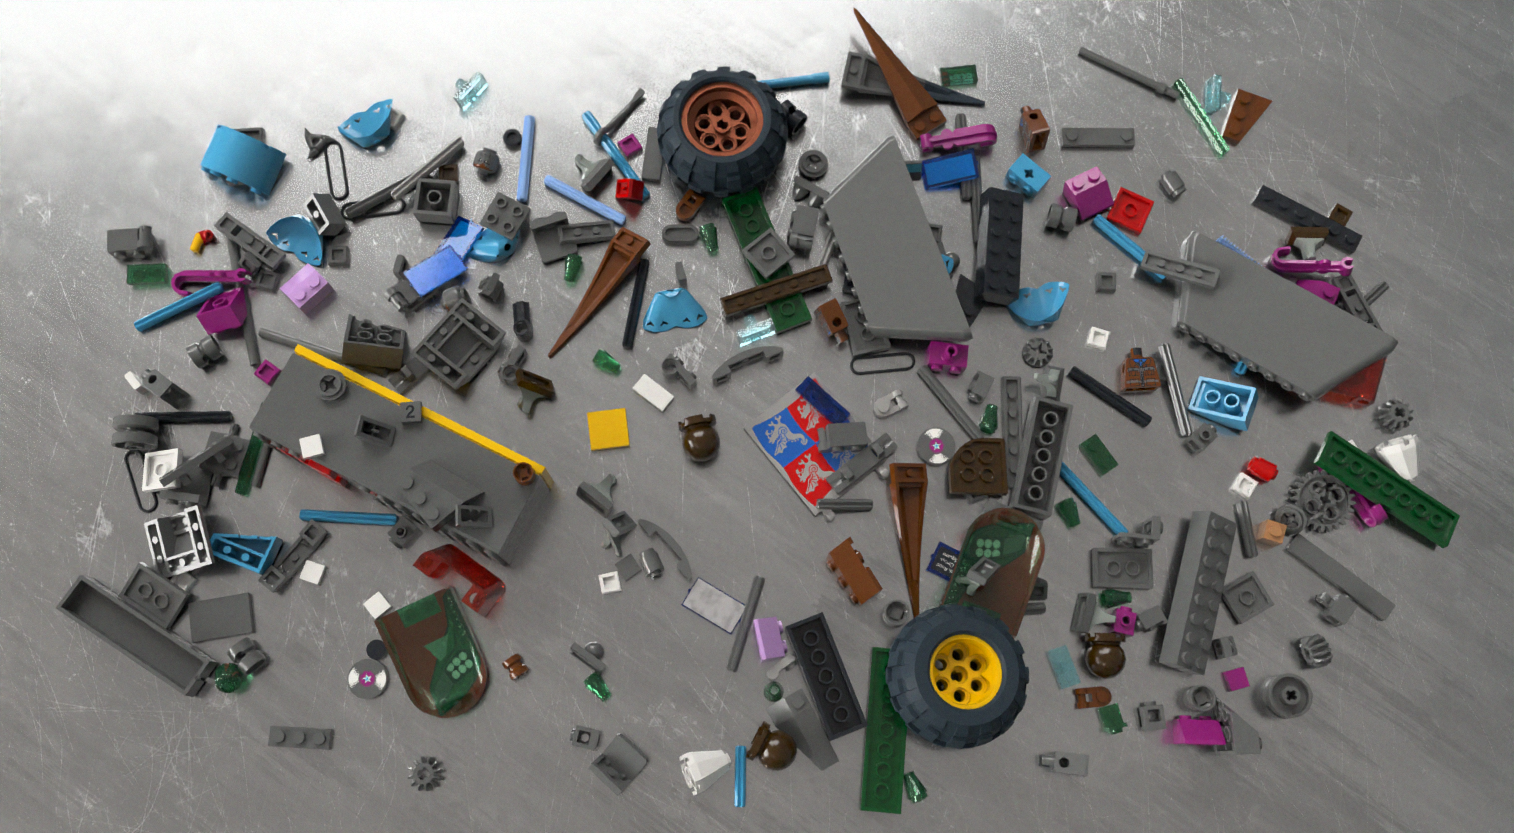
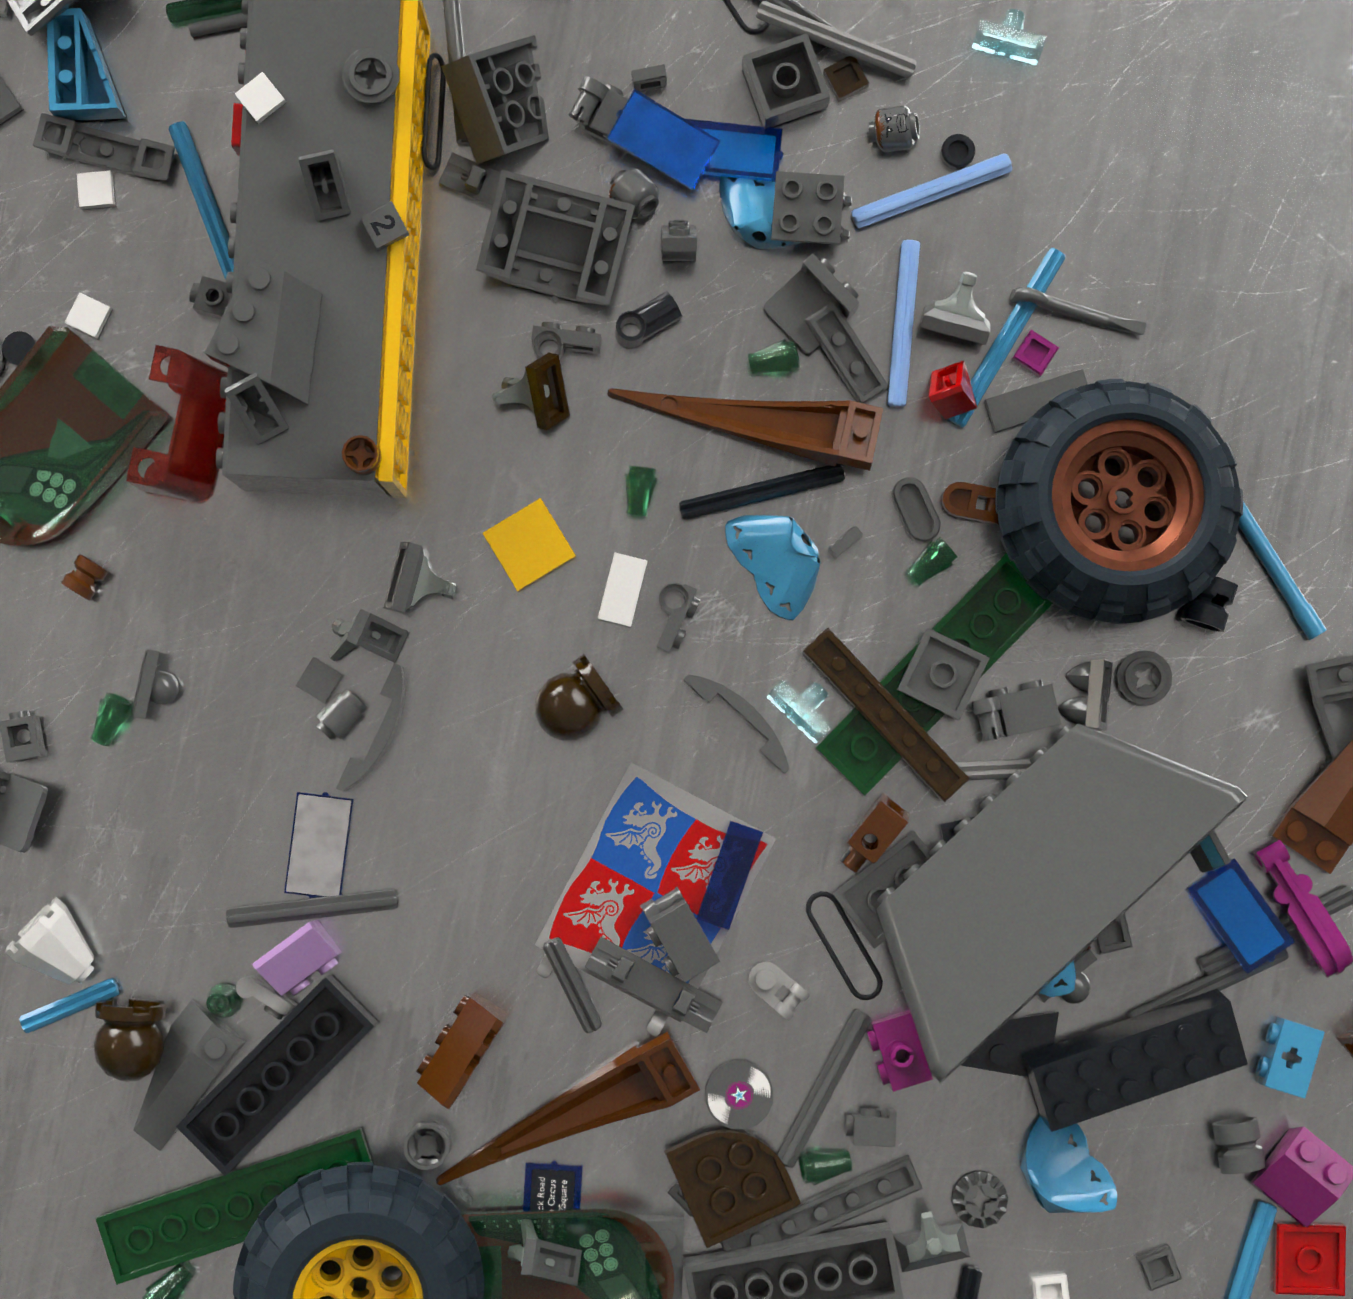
camera: 70 degrees right, 10 degrees up
white tile [598,571,622,595] -> none

